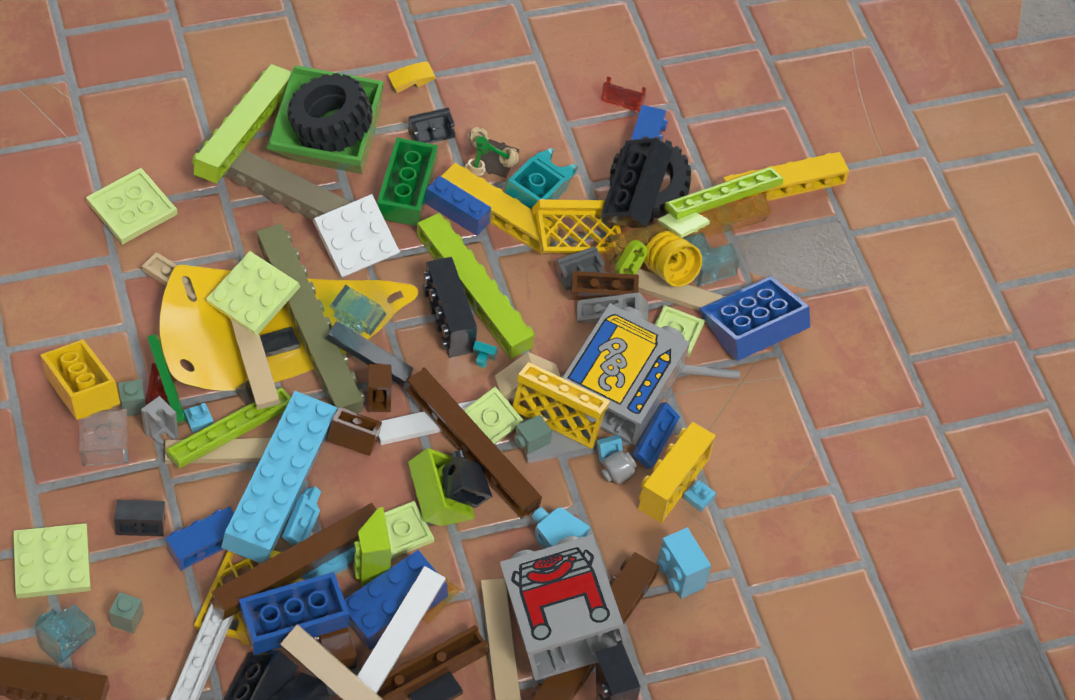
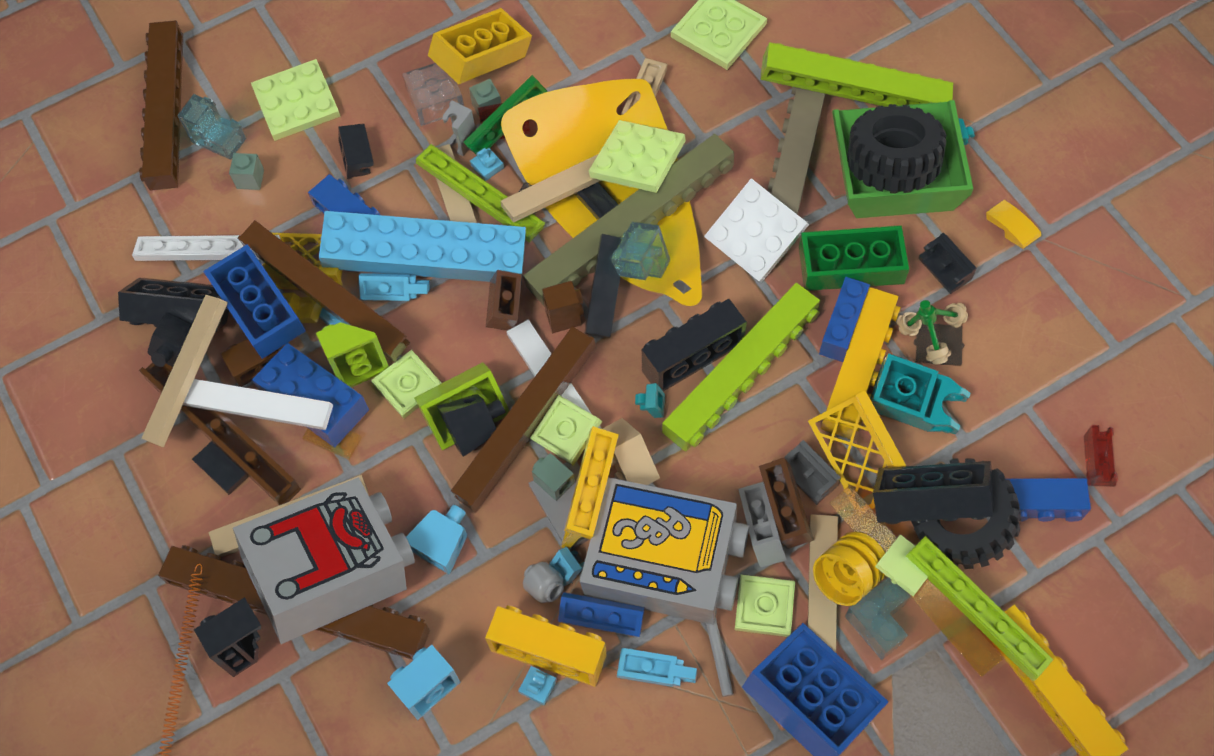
camera: 85 degrees right, 10 degrees up
lime beam [615,240,648,274] -> none
none -> medium azure hinge [617,648,697,687]

